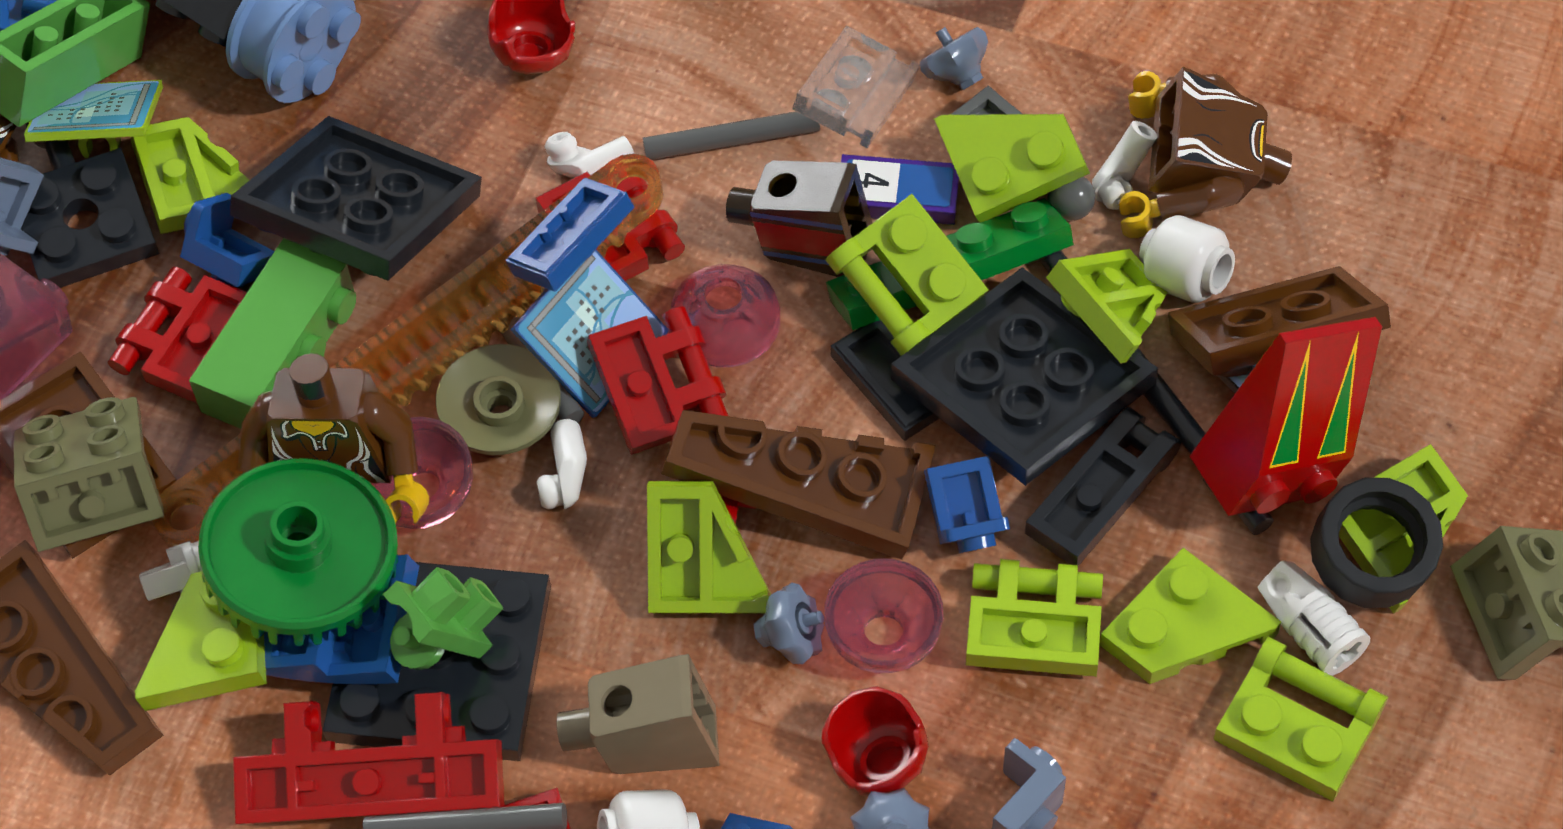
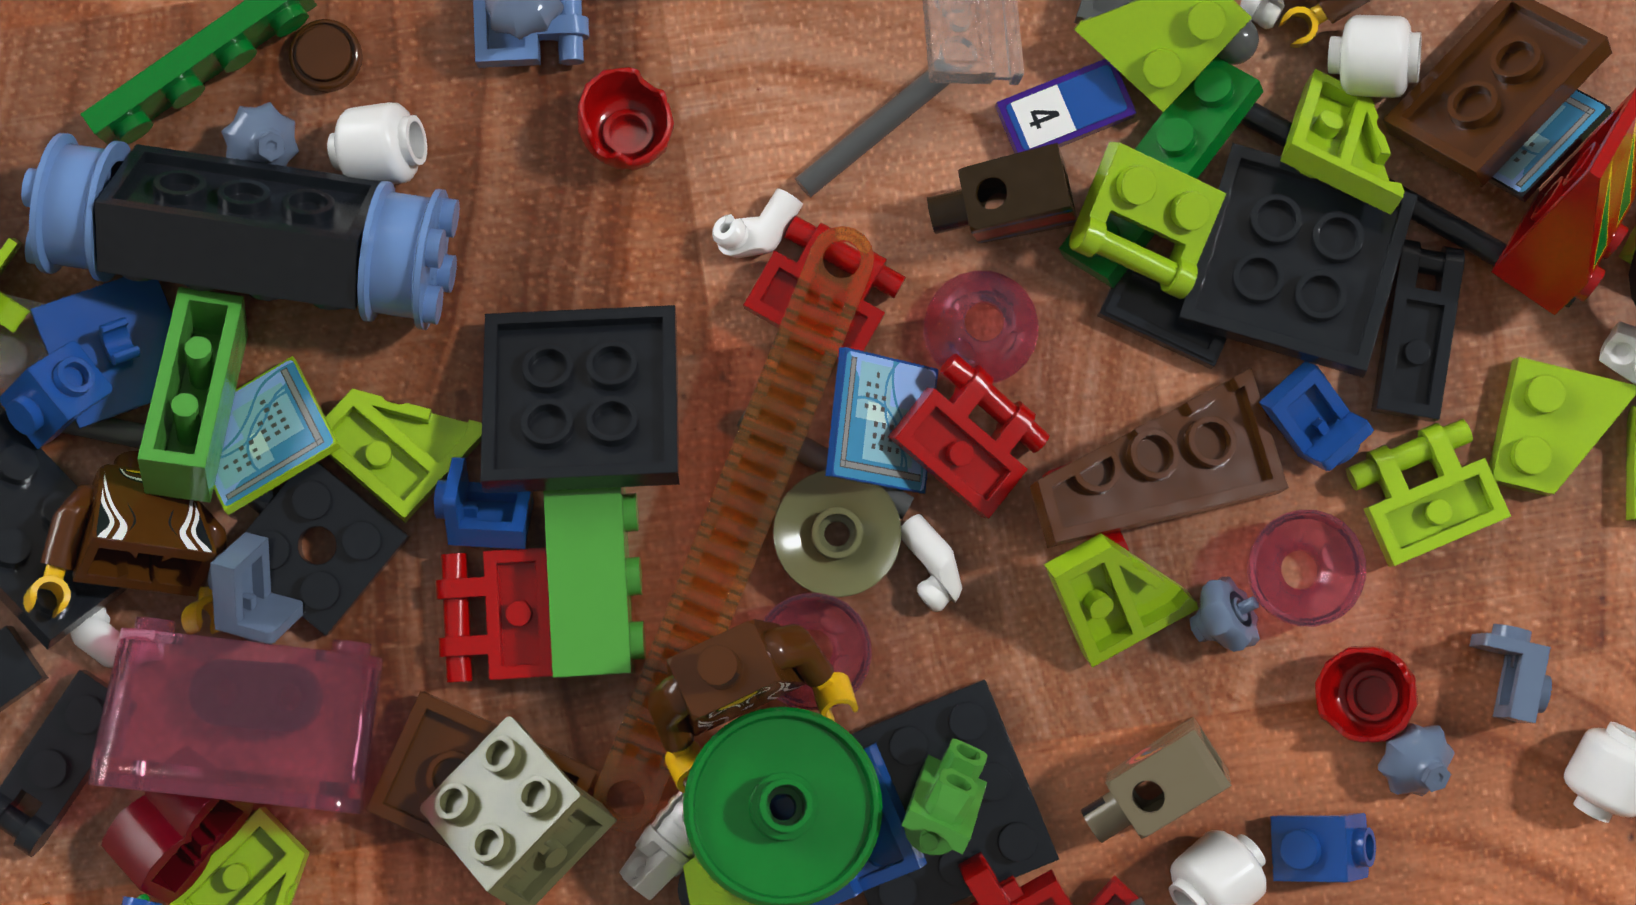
camera: 35 degrees left, 25 degrees up
blue plate [505,178,635,292] -> none

